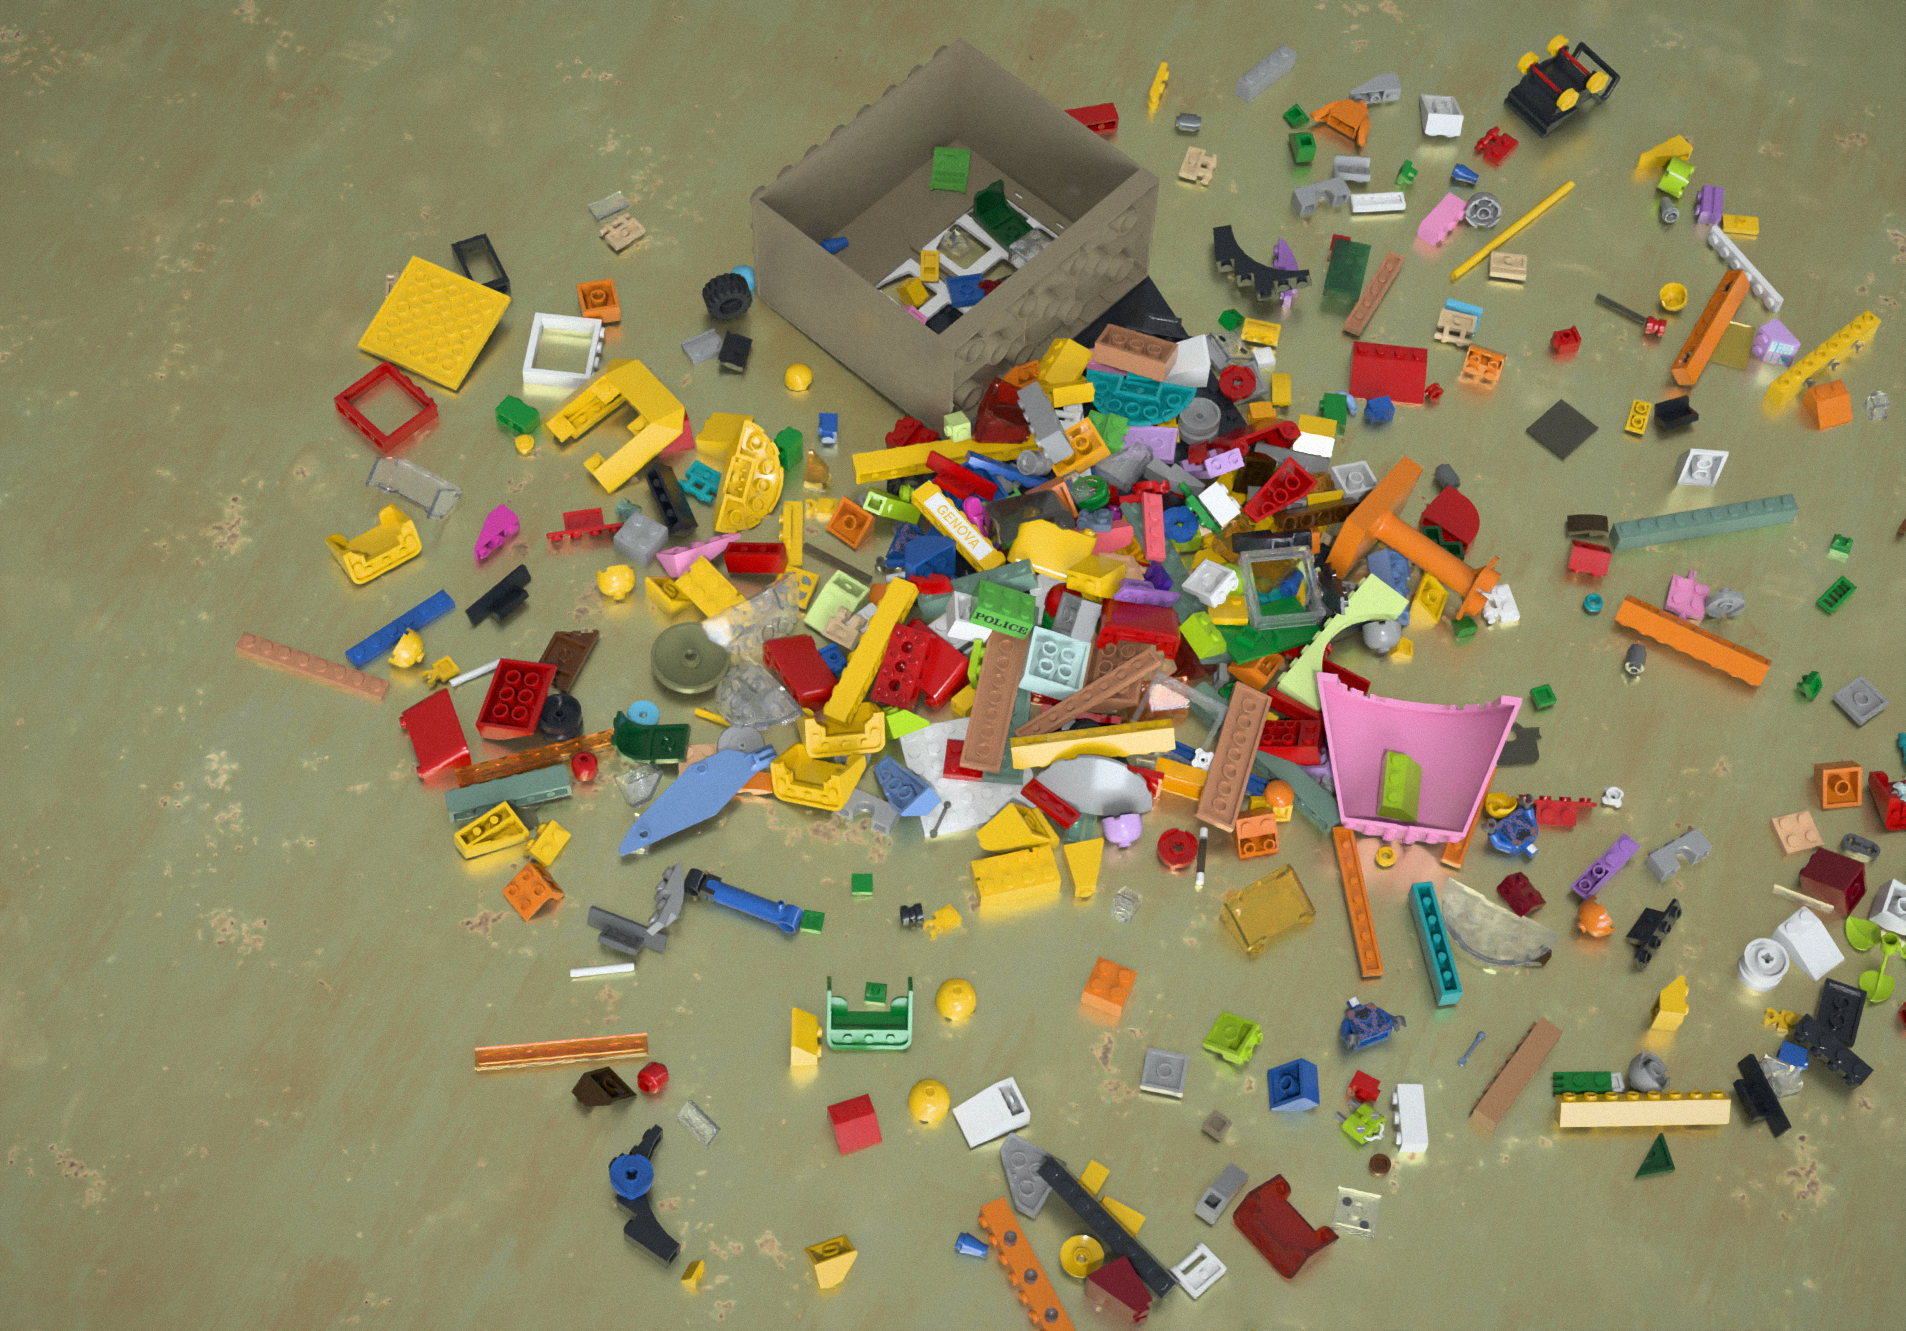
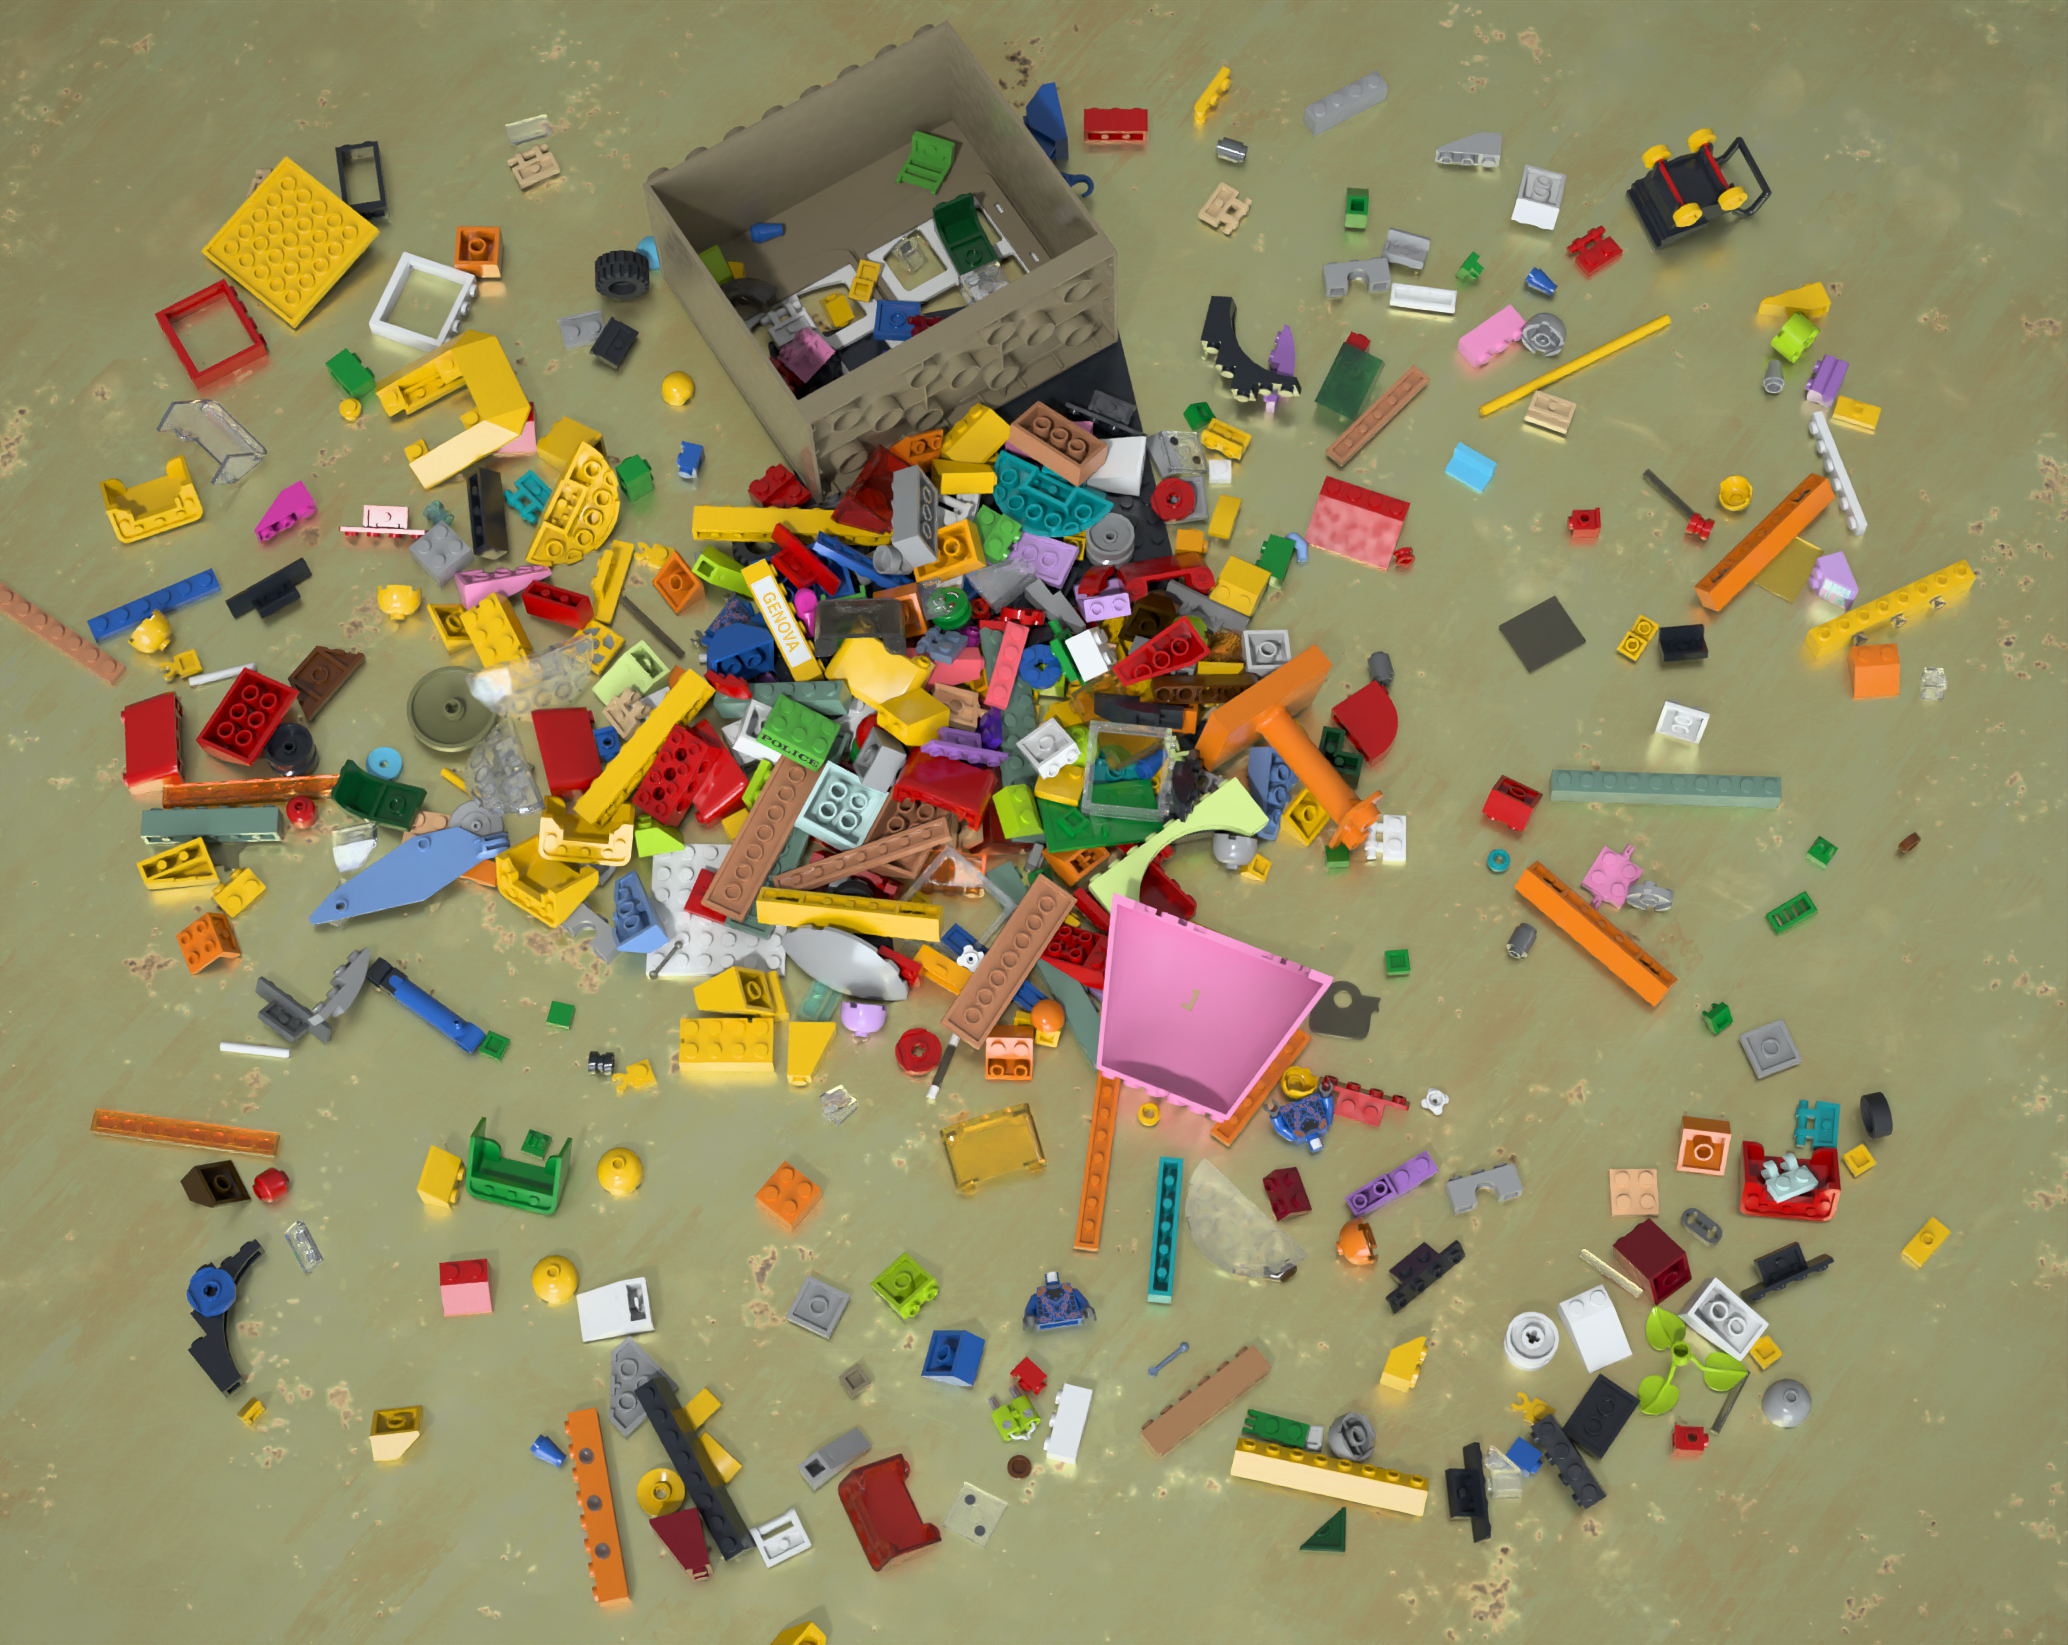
camera: 20 degrees right, 10 degrees up
clear yellow slope [803,449,832,494] -> none
lime plate [899,484,914,503] -> none
yellowish green brick [944,411,971,443] -> none
red plate [1020,778,1082,830] -> none
green slope [1283,103,1309,127] -> none
orange torso [1310,99,1371,147] -> none
blue brick [1364,395,1395,423] -> none
lime slope [1376,751,1422,823] -> none
tan plate [1434,308,1477,347] -> none
orange slope [1462,343,1507,382] -> none
dark brown slope [1567,514,1609,537] -> none

